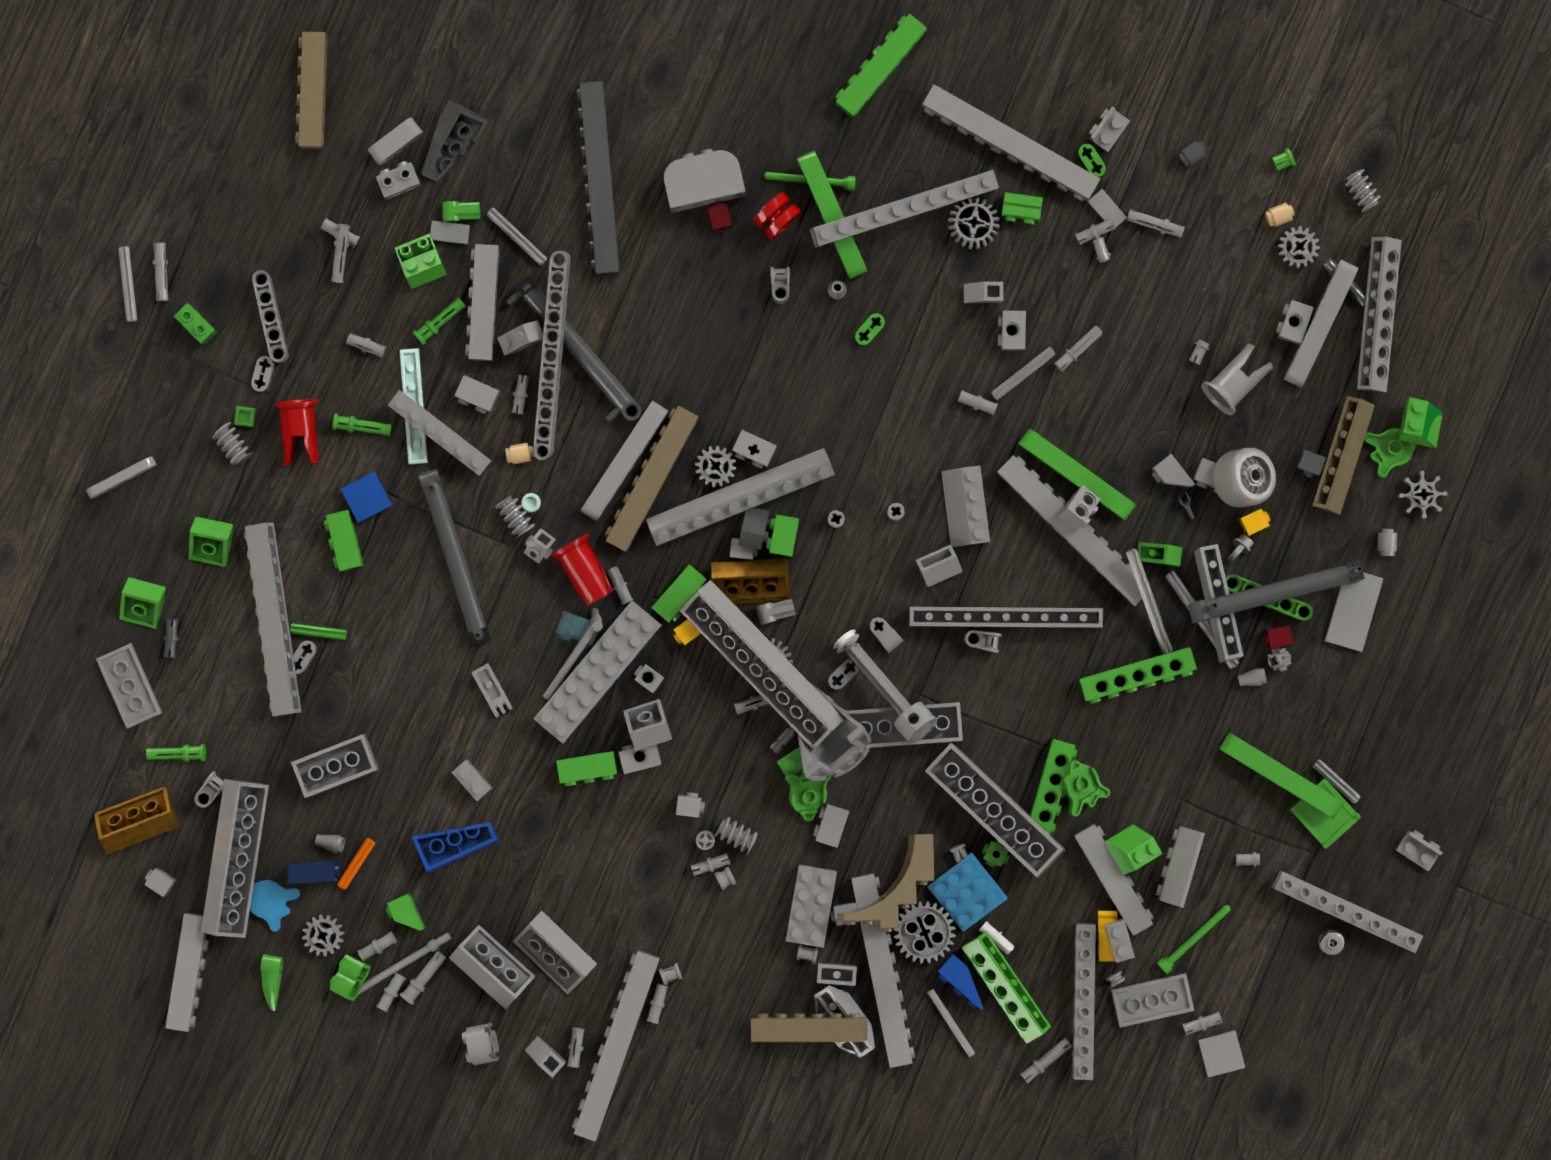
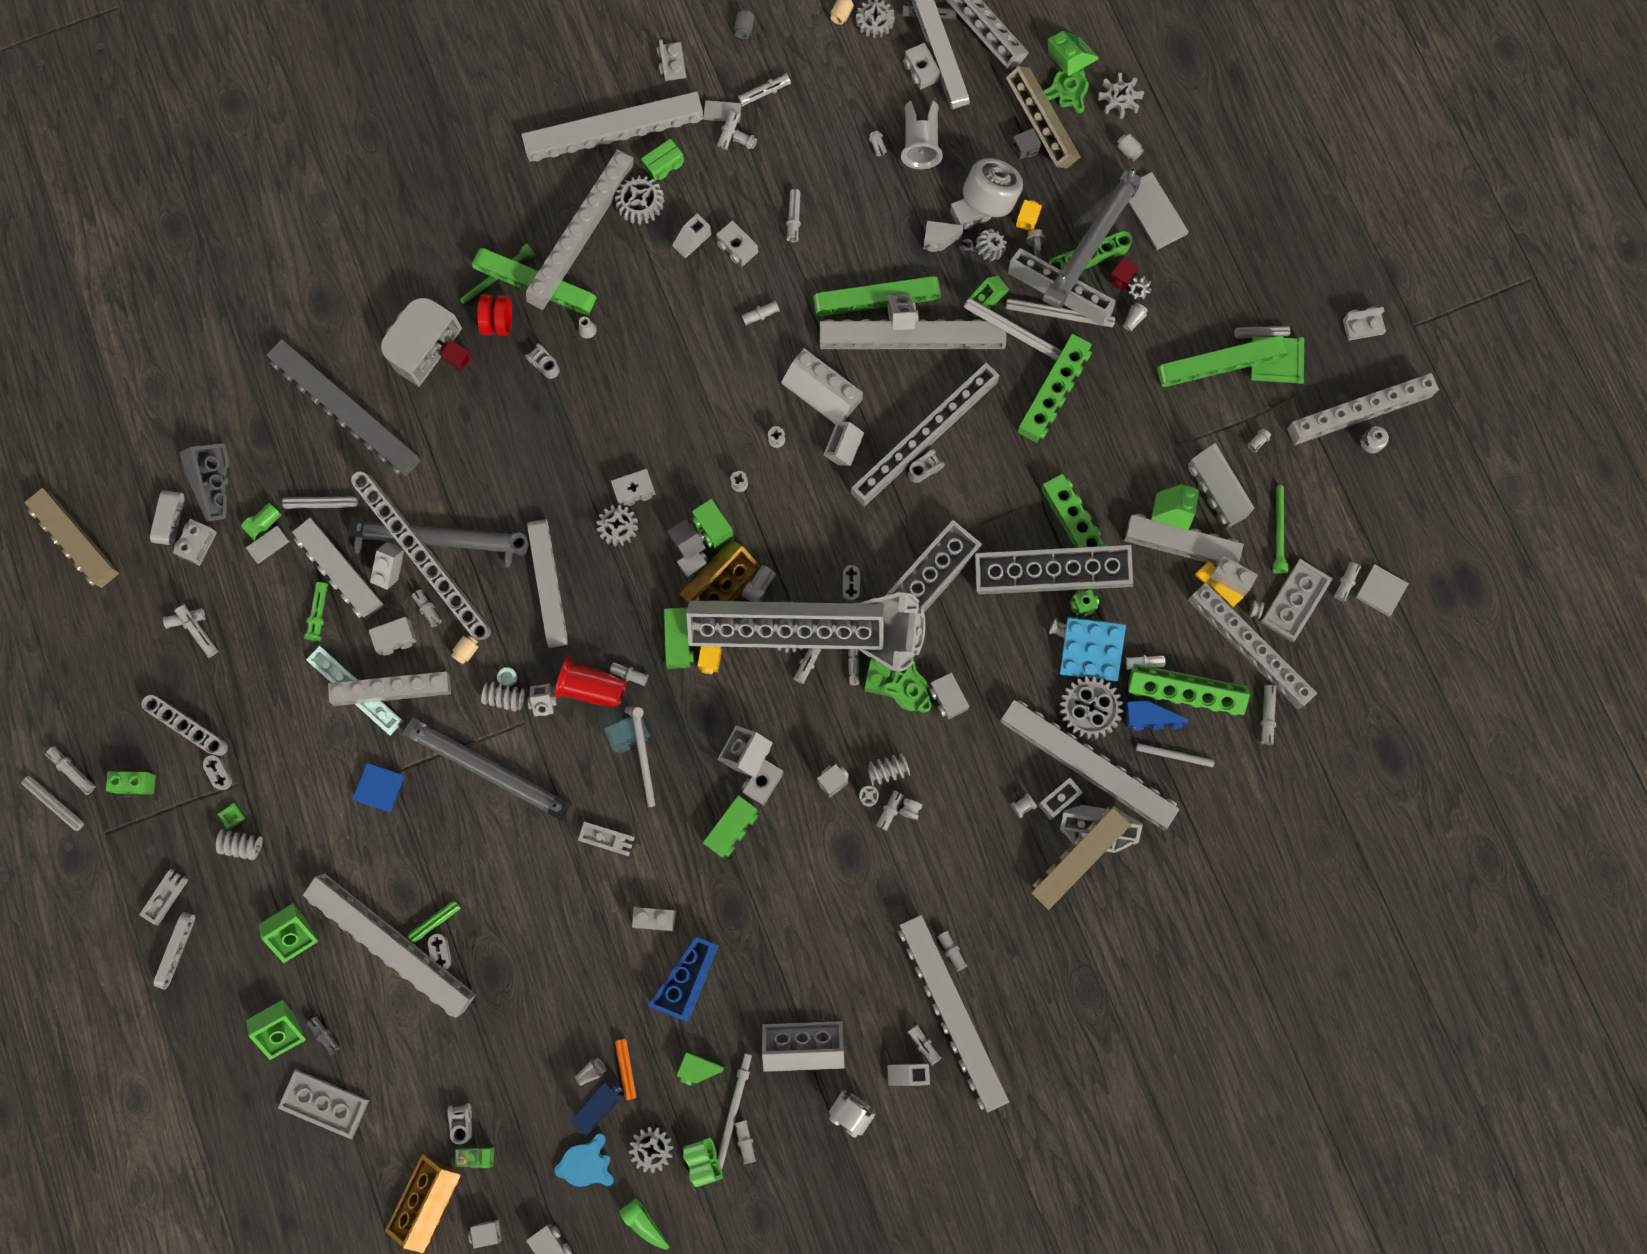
camera: 45 degrees left, 10 degrees down
bright green pin [146,744,206,762] -> none
light grey brick [201,779,269,938] -> none
red piece [274,399,320,465] -> none
light grey brick [291,734,379,798] -> none
bright green brick [324,510,364,572] -> none
bright green pin [332,413,392,436] -> none
light grey pin [346,332,386,358] -> none
light grey pin [358,932,397,961] -> none
bright green slope [395,233,447,289] -> none
light grey pin [399,950,446,1005] -> none
light grey slope [512,911,597,995] -> none
light grey brick [534,601,662,743] -> none
dark tan brick [604,406,699,552] -> none
light grey brick [634,664,664,693] -> none
light grey brick [646,448,835,546] -> none
light grey bush [659,963,683,985] -> none
light grey brick [786,864,837,948] -> none
light grey brick [830,902,859,926] -> none
light grey piece [833,630,937,744] -> none
bright green brick [835,14,927,118] -> none
dark tan arch [837,834,934,932] -> none
bright green beam [855,313,885,346] -> none
light grey piece [869,617,903,653] -> none
light grey axle [991,347,1055,400] -> none
bright green tile [1063,760,1110,817] -> none
bright green beam [1078,144,1106,178] -> none
none -> light grey hinge [139,869,188,925]
none -> bright green leg [454,1147,494,1168]
none -> light grey gear [975,228,1007,262]

